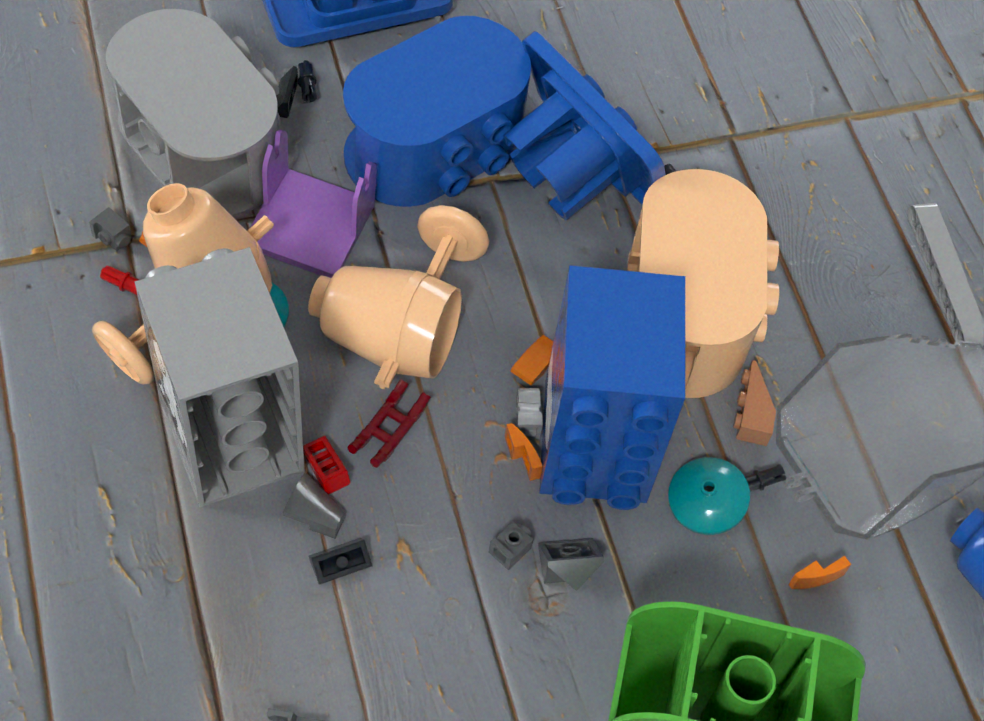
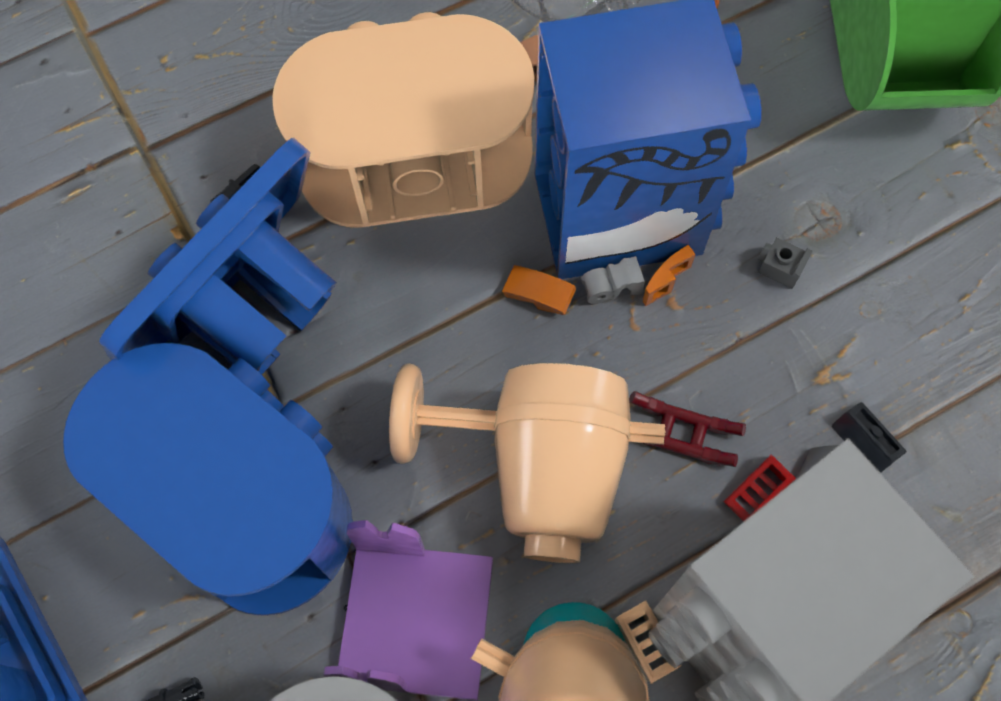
camera: 95 degrees left, 10 degrees up
dark grey slope [538,538,604,591] -> none

